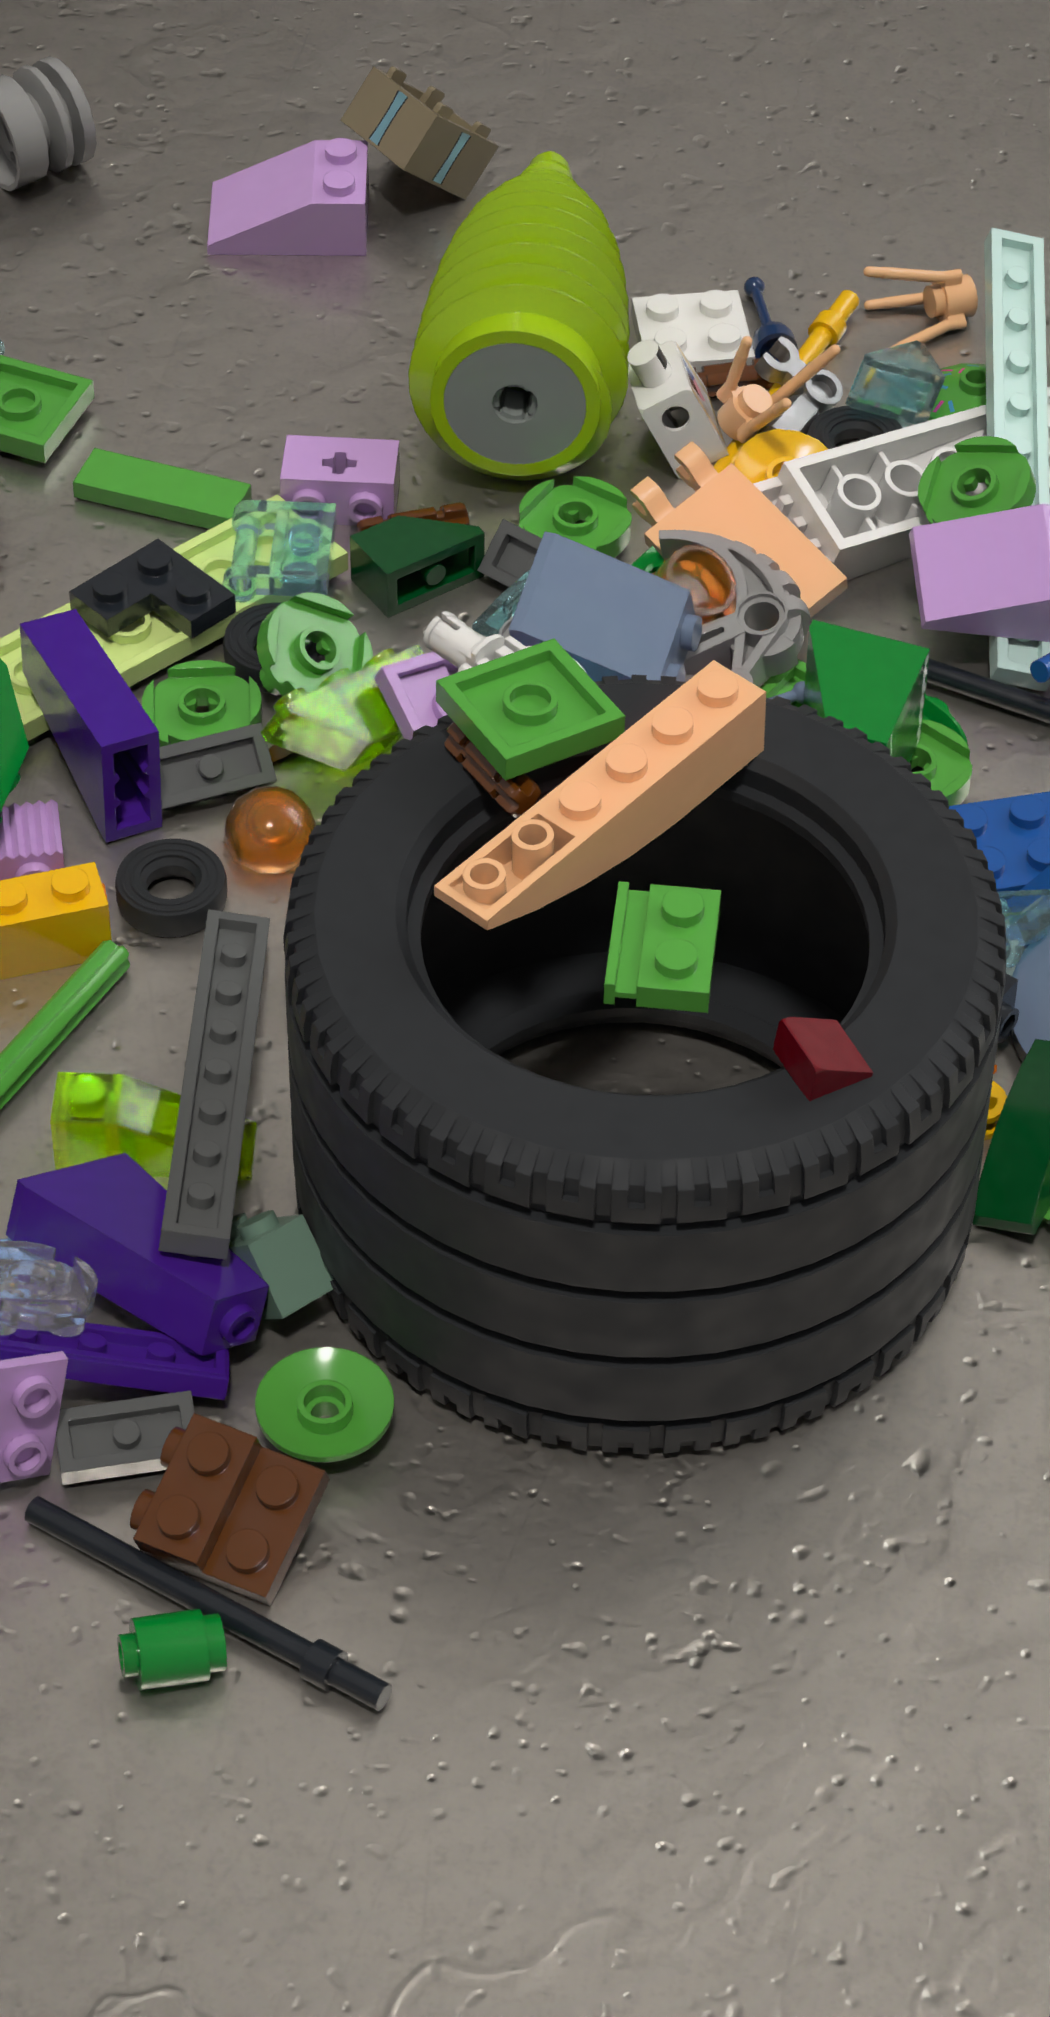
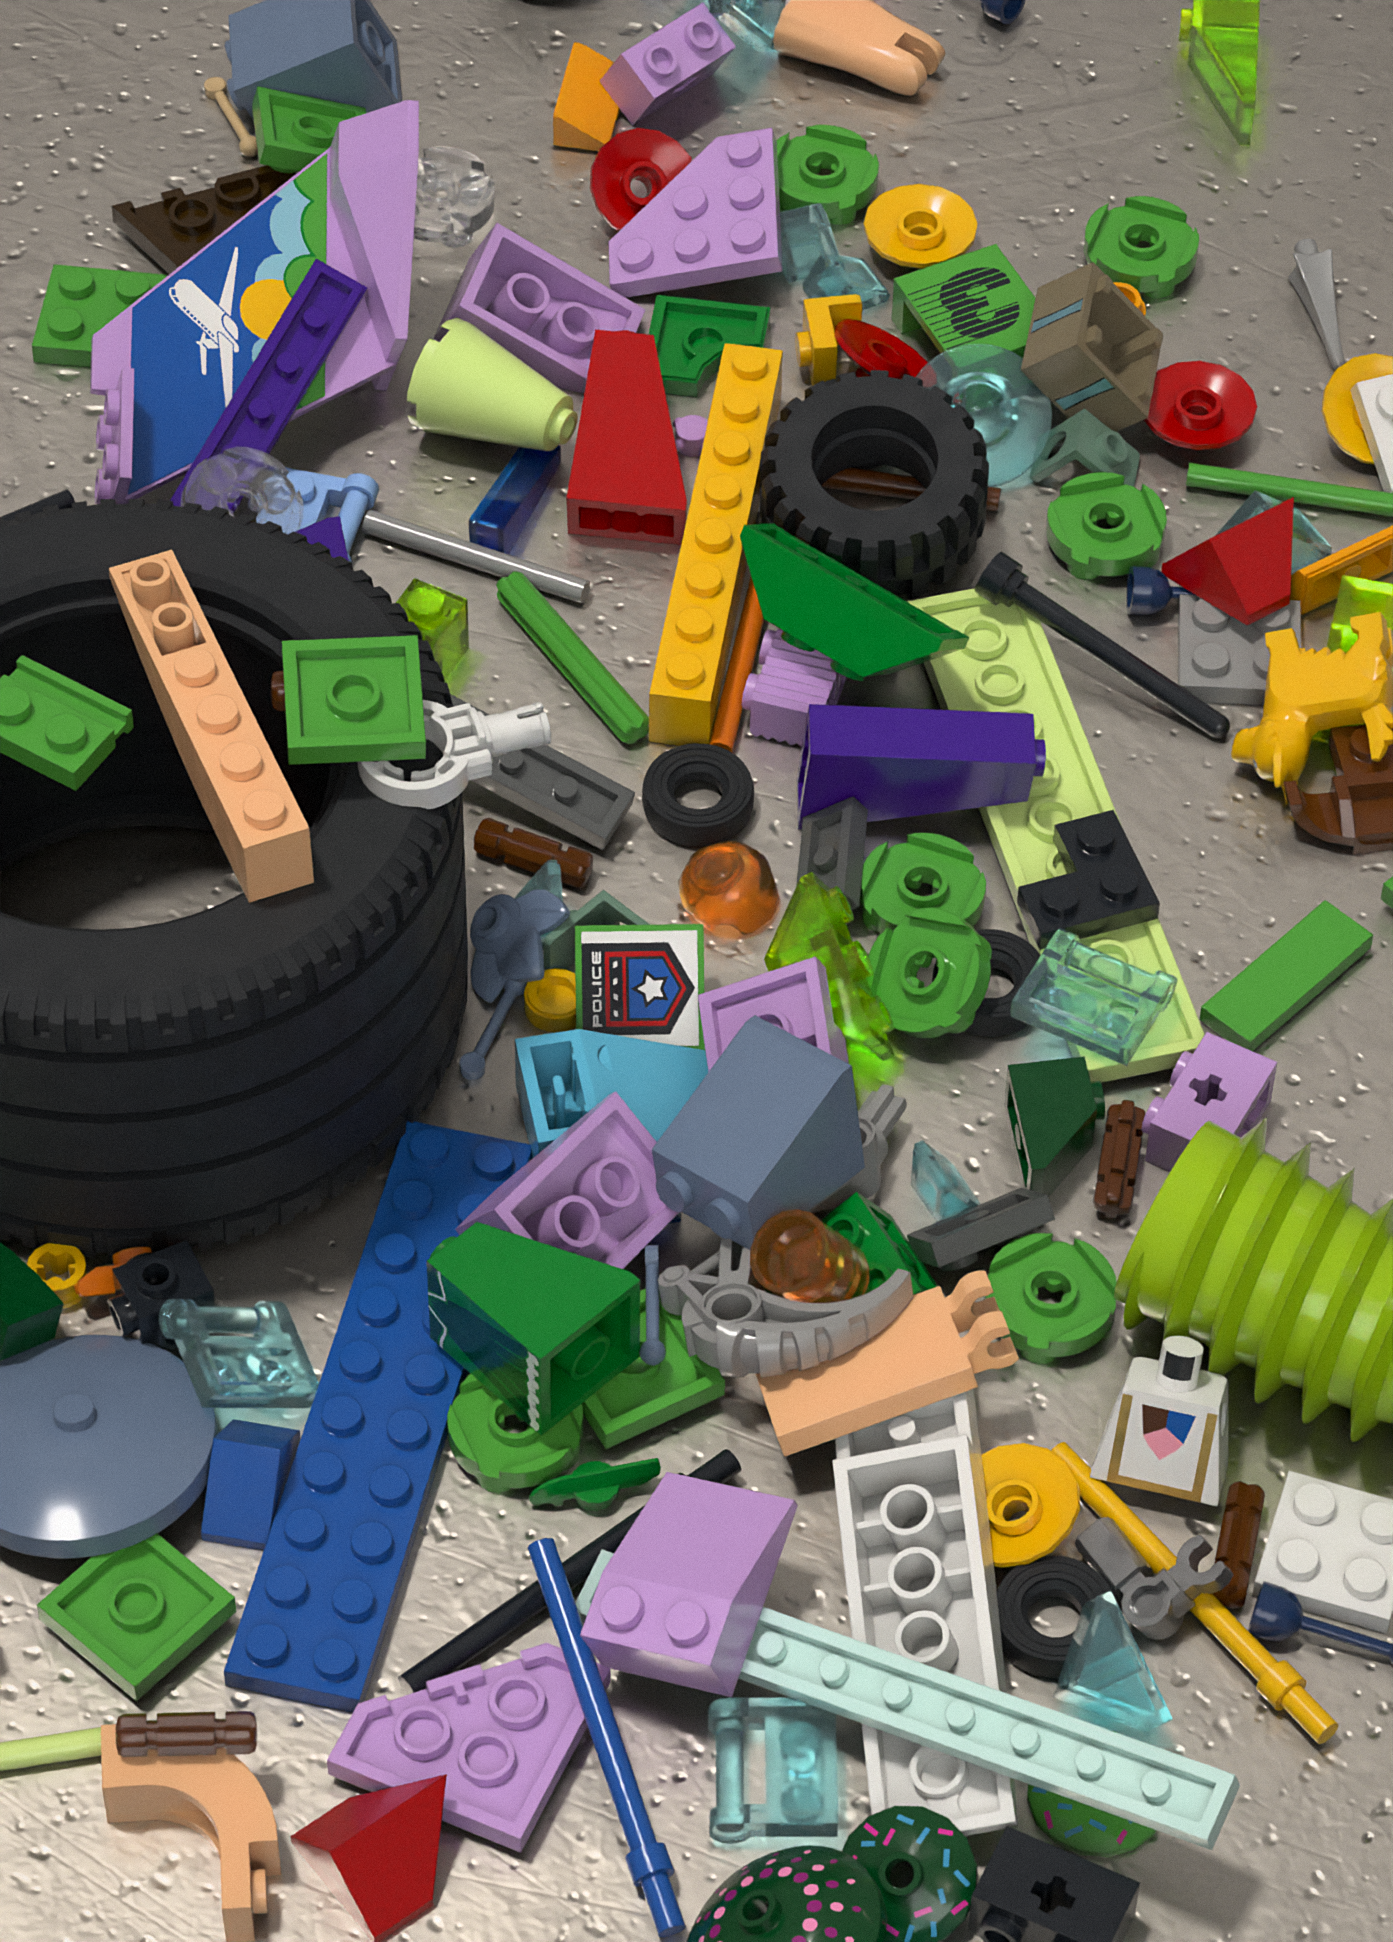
camera: 115 degrees right, 5 degrees up
light nougat plant [716,336,840,443] -> none
light nougat plant [863,266,978,359] -> none
bright green plate [918,436,1036,524] -> none

